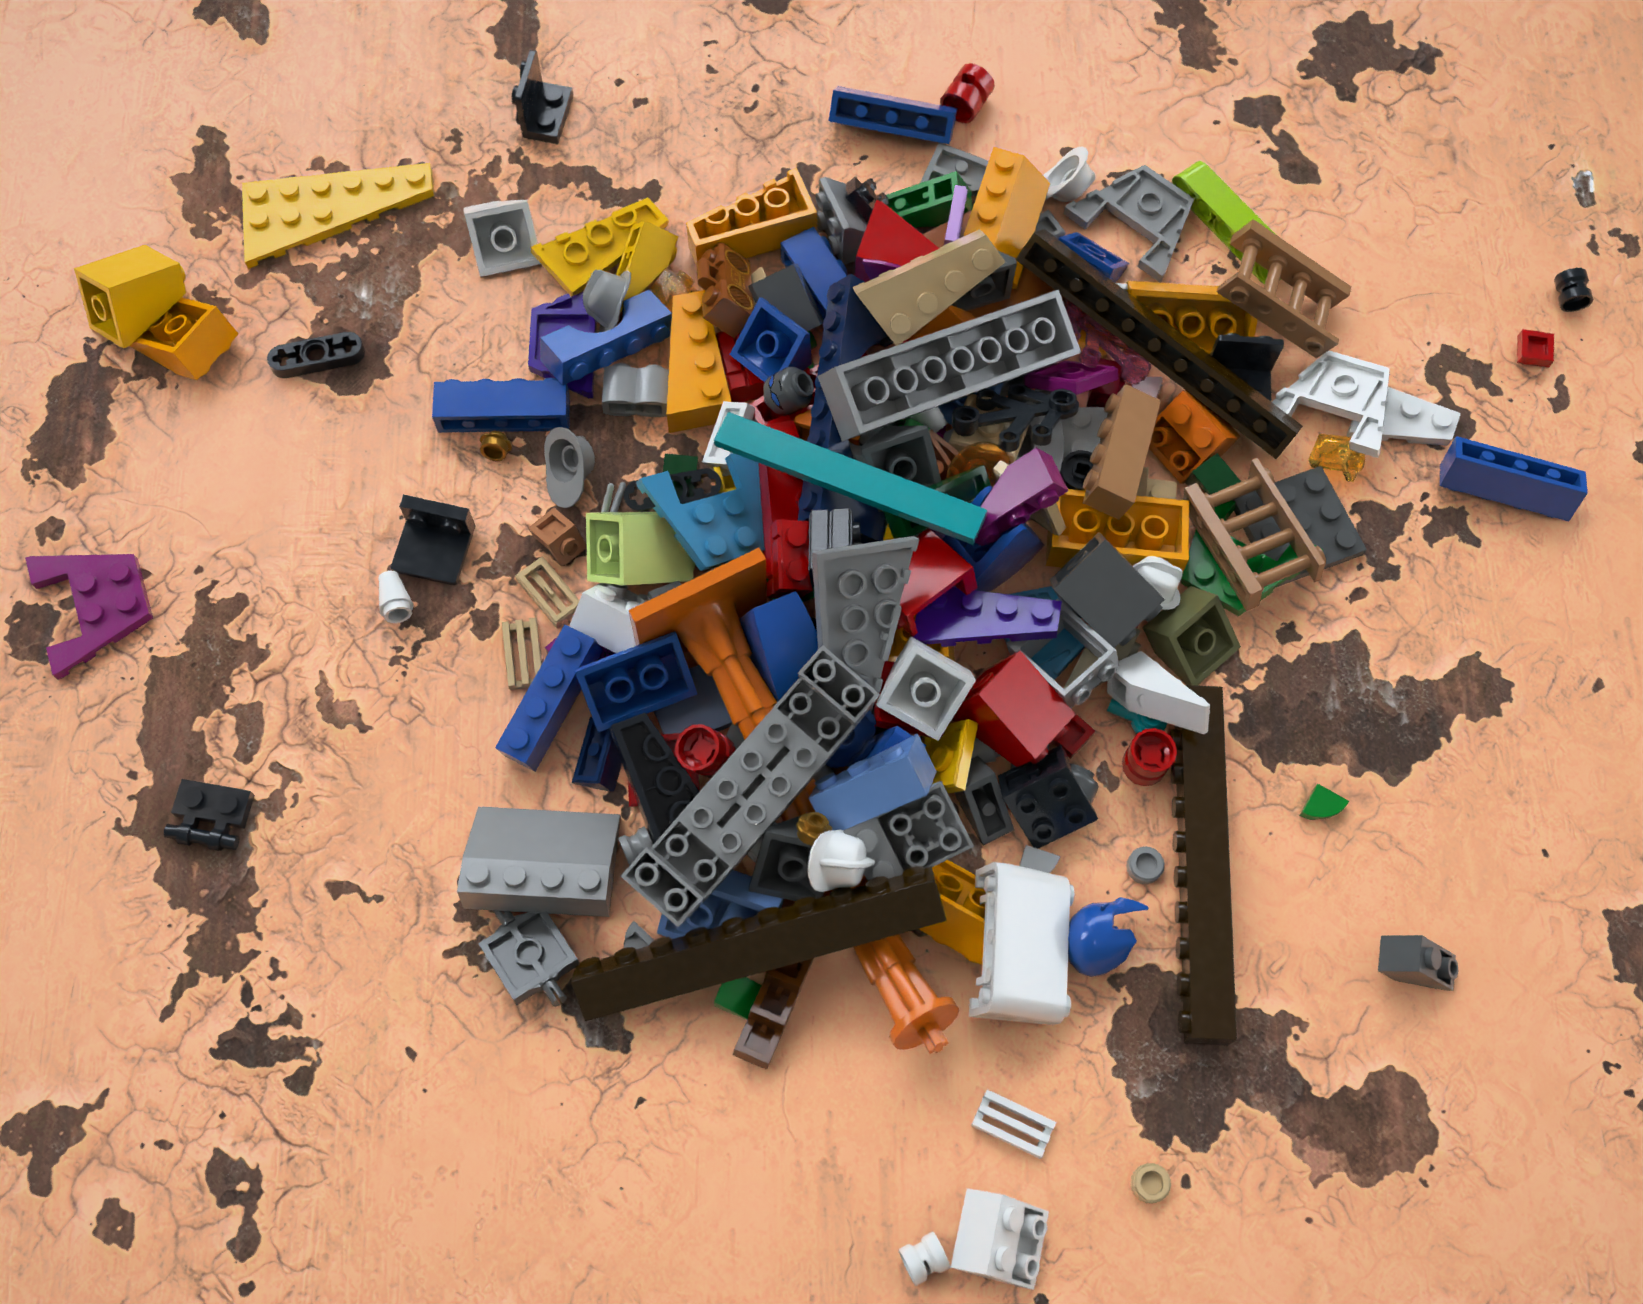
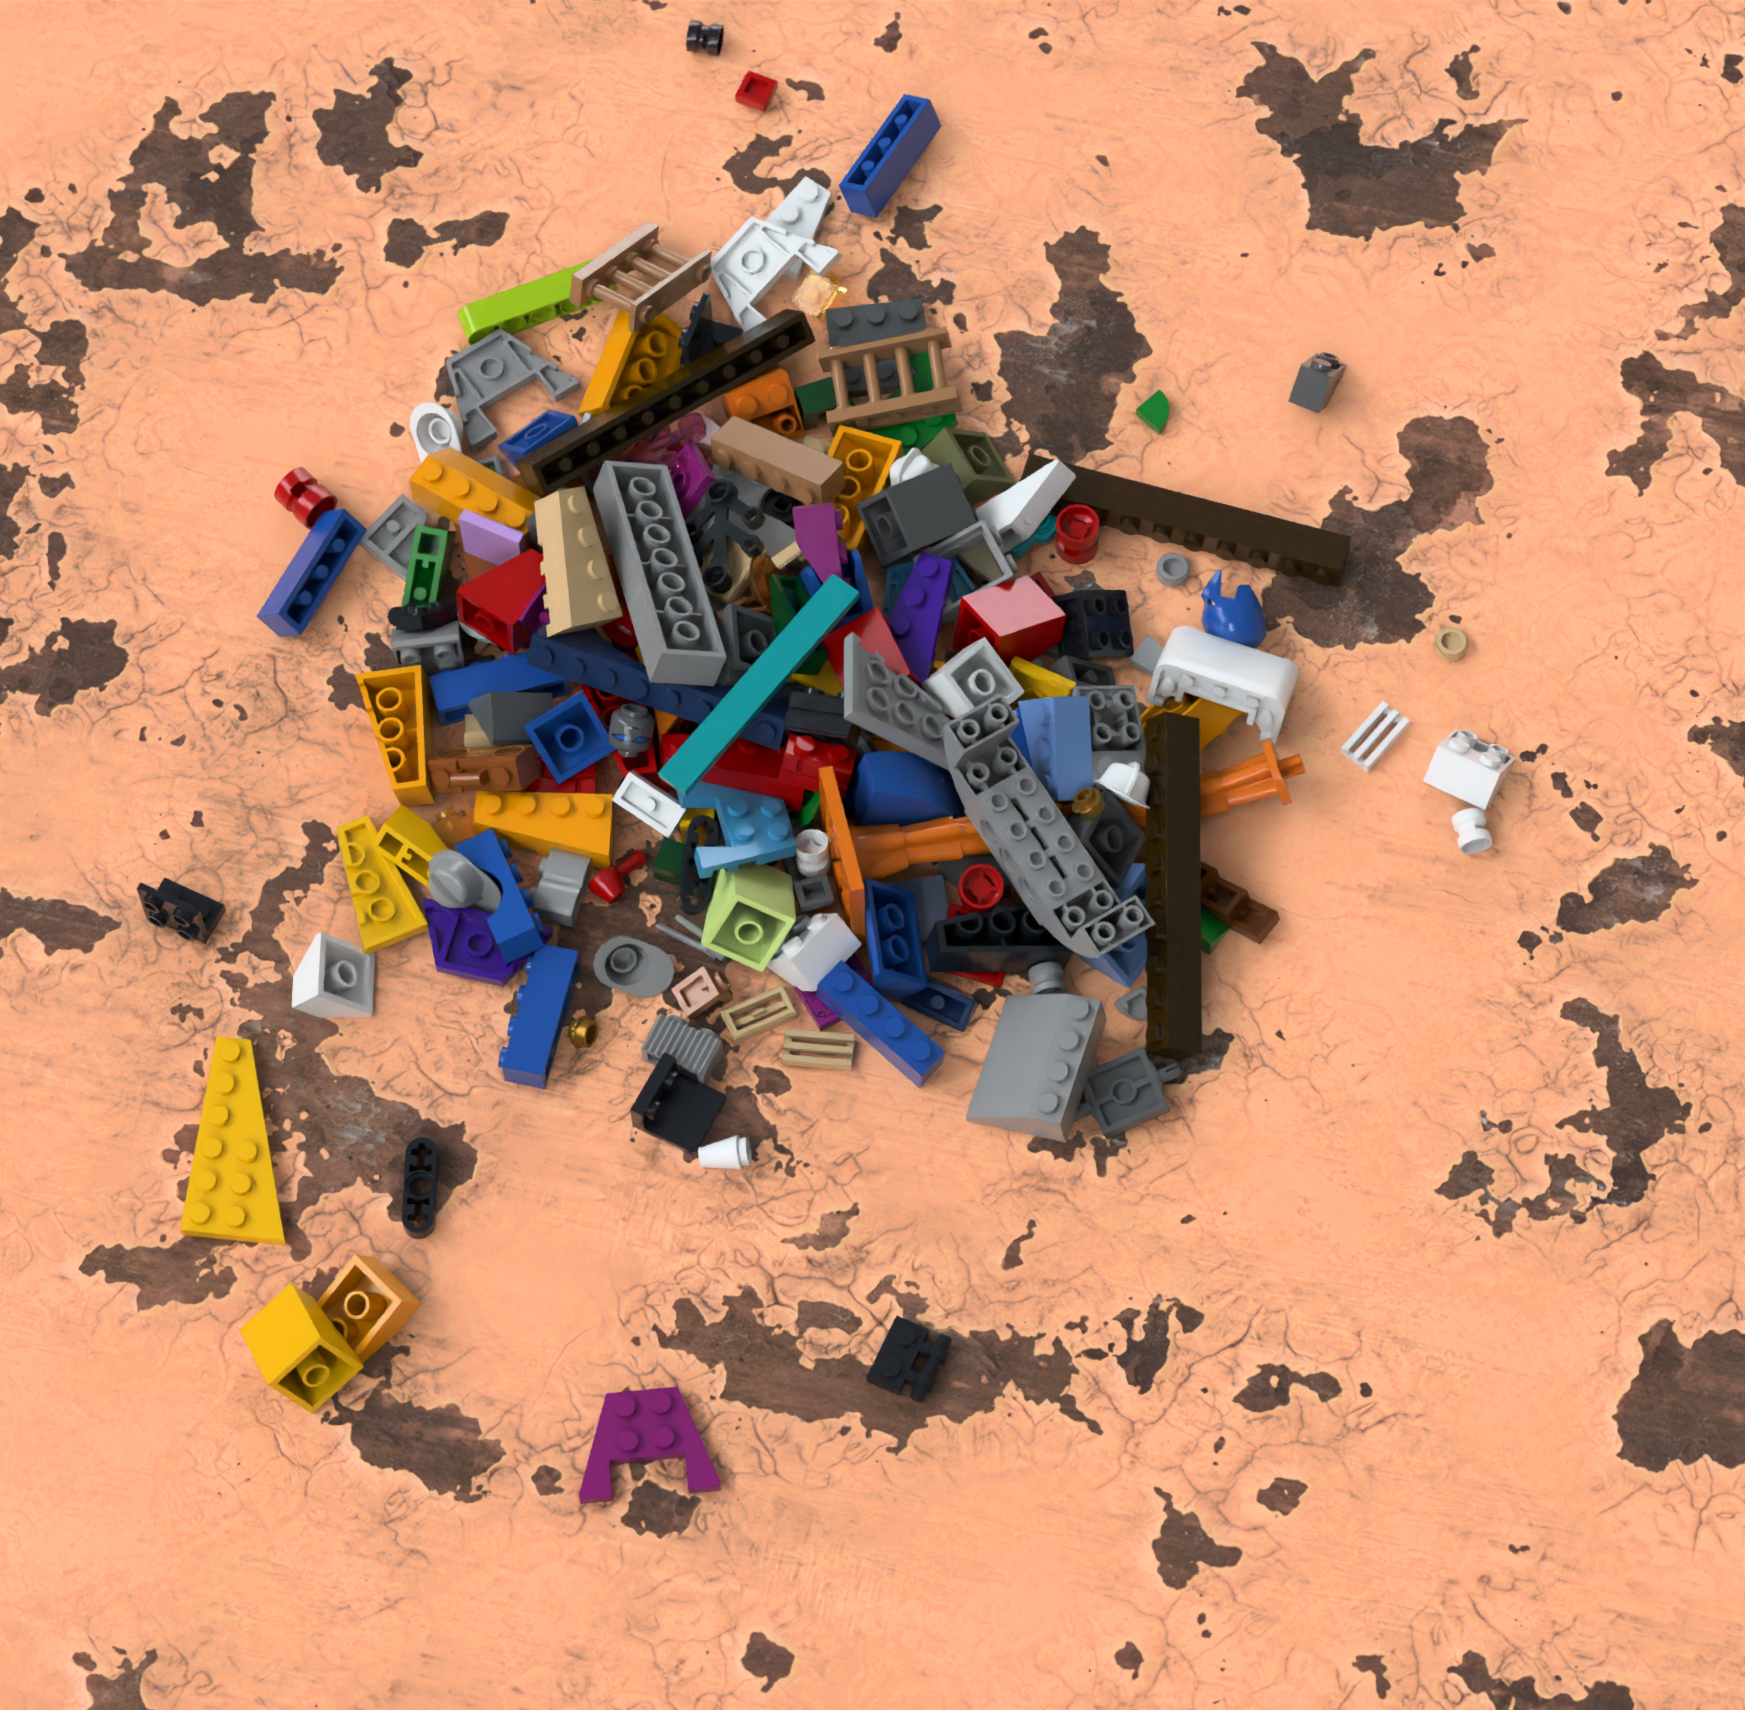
camera: 70 degrees left, 5 degrees down
none -> red bar [587,849,647,904]
none -> light grey brick [641,1014,723,1085]

